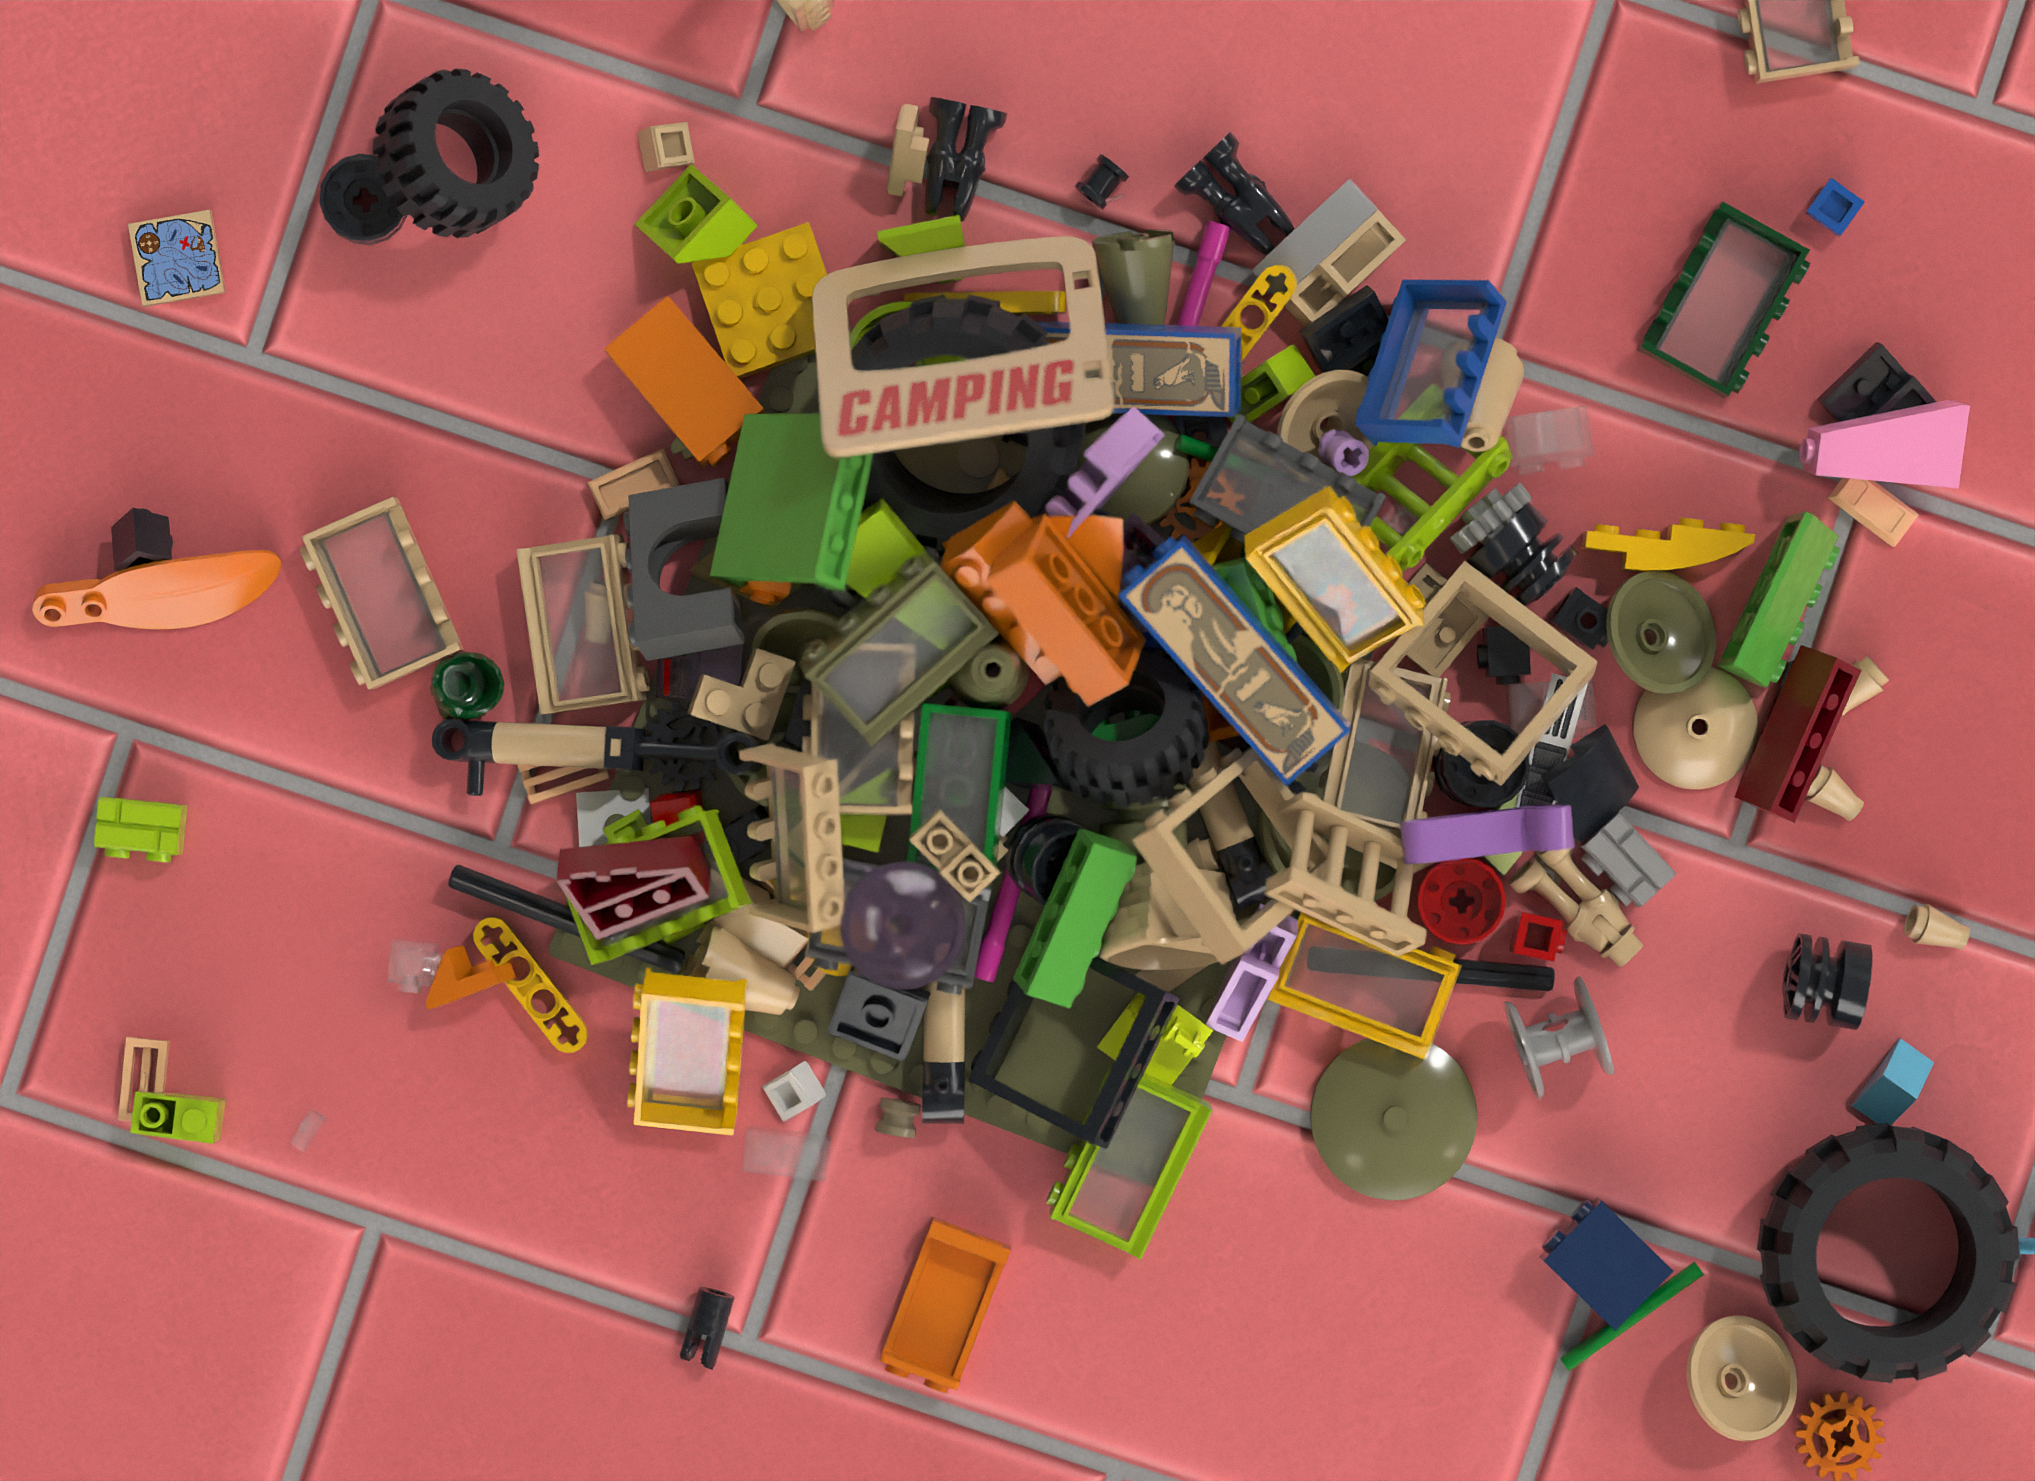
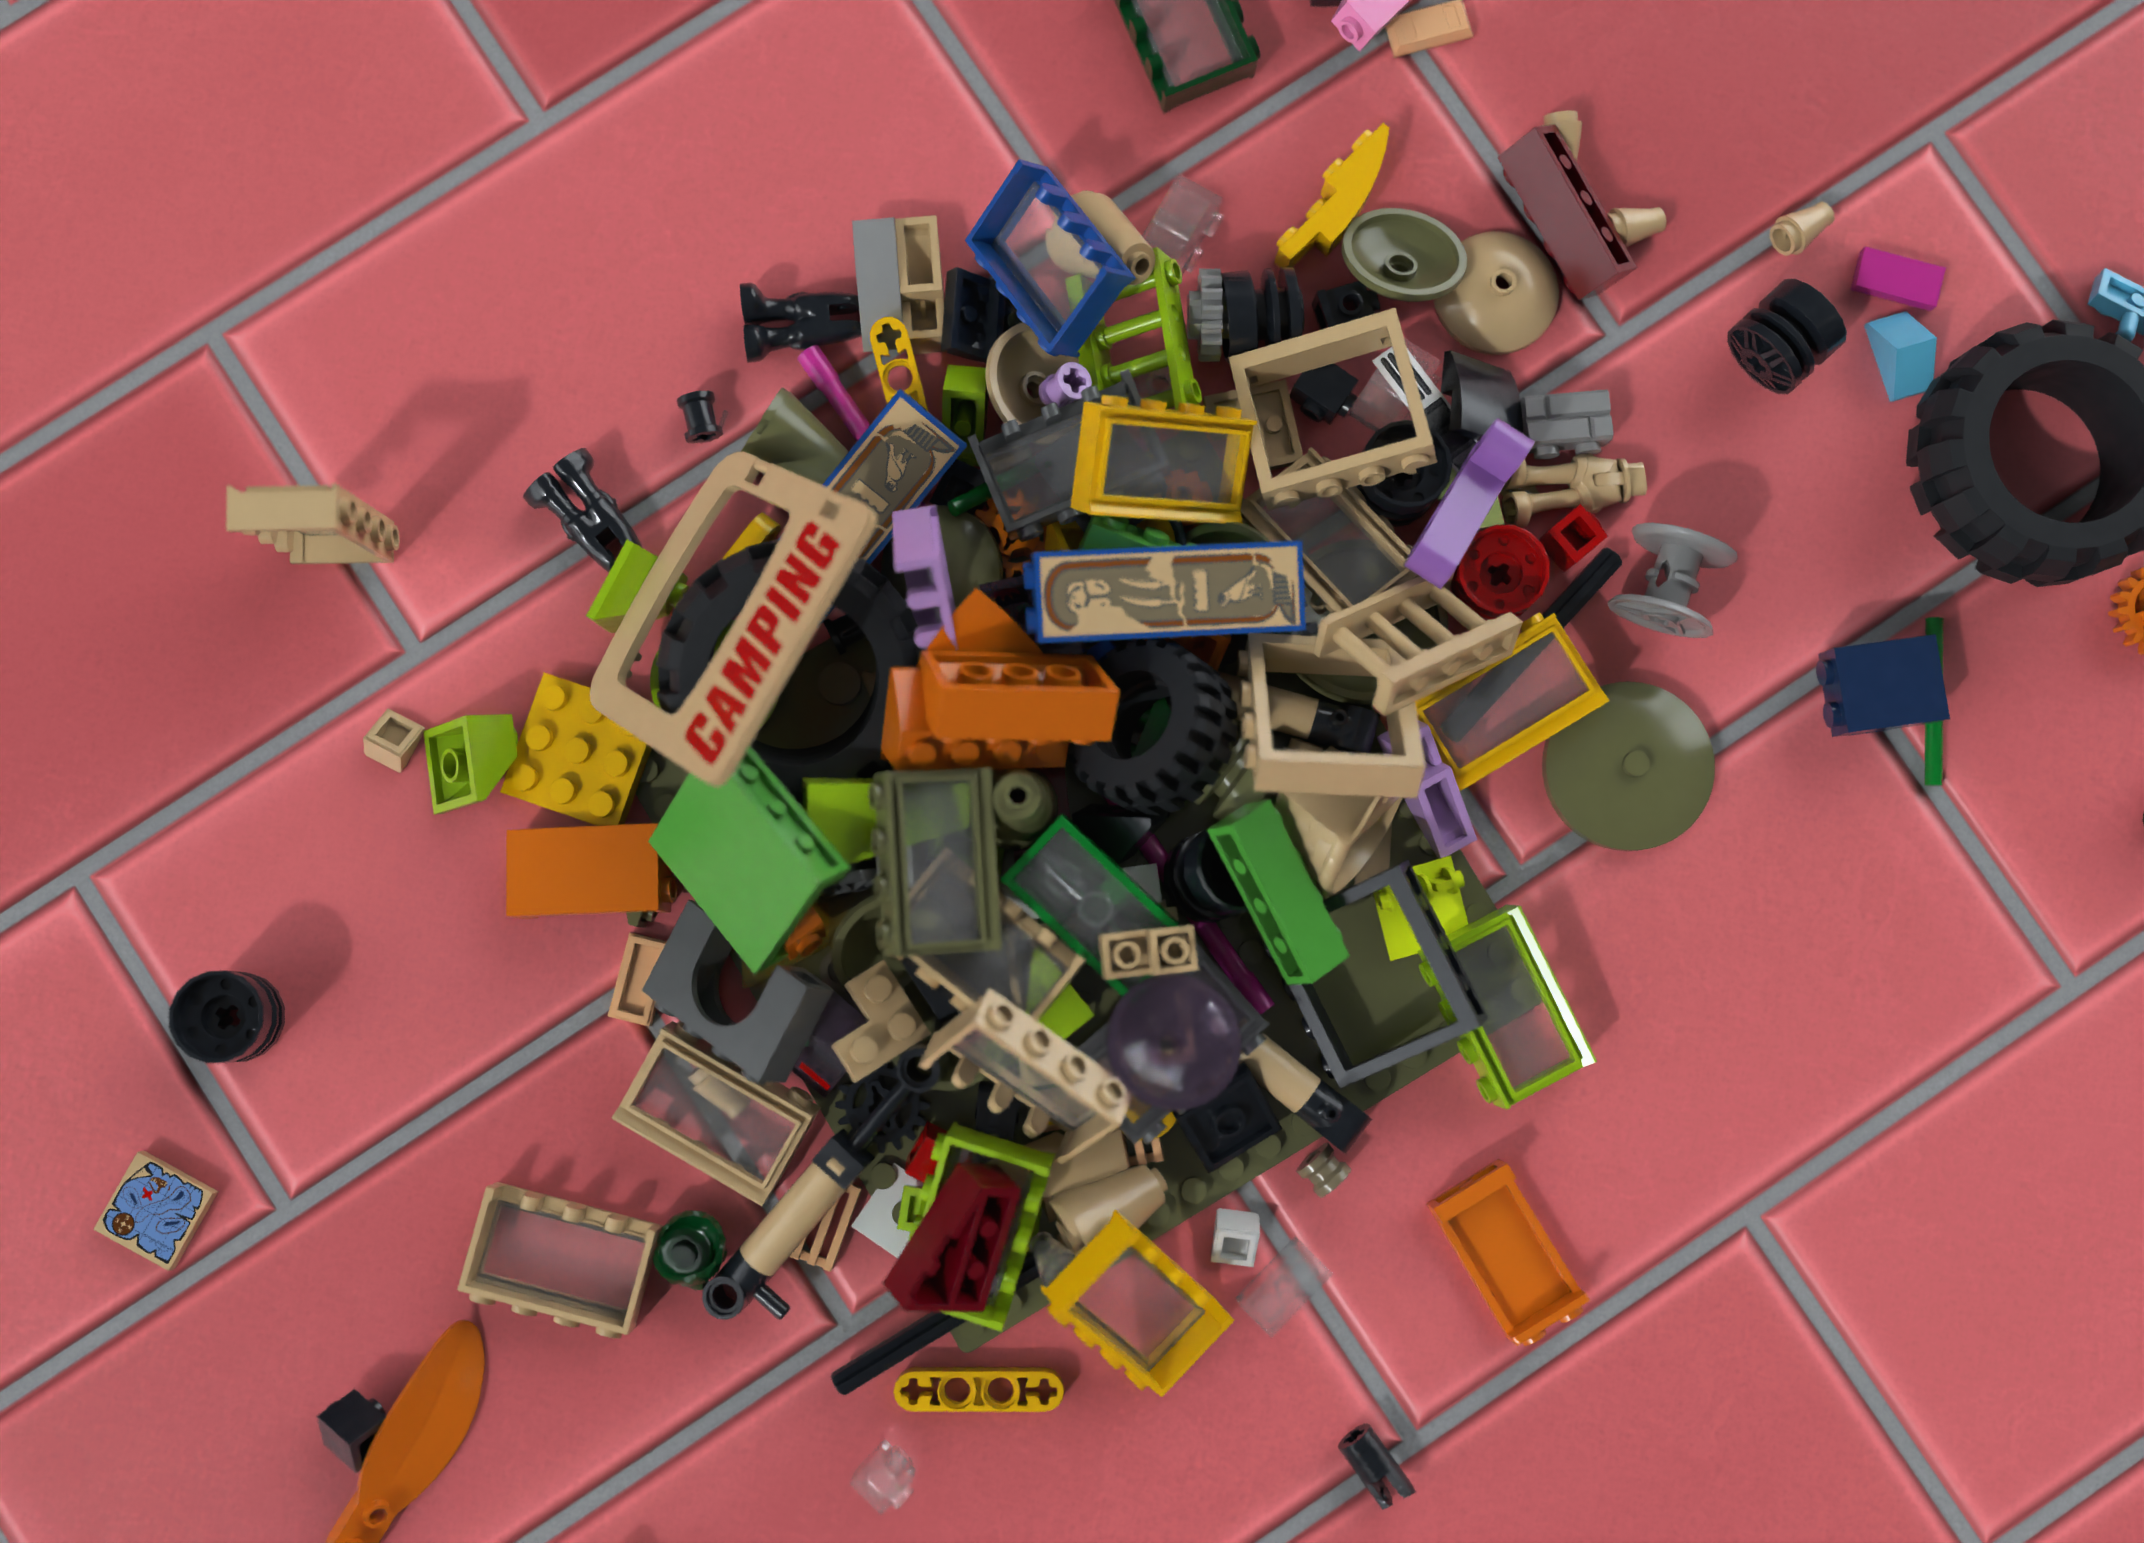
camera: 60 degrees left, 5 degrees down
black tyre [373,68,539,238] -> none
orange slope [425,945,516,1010] -> none
tan plate [887,104,929,196] -> none
tan dish [1686,1316,1797,1441] -> none
bright green slope [1717,511,1840,688] -> none
none -> clear cone [1029,1232,1077,1287]
none -> dark pink tile [1851,246,1946,311]

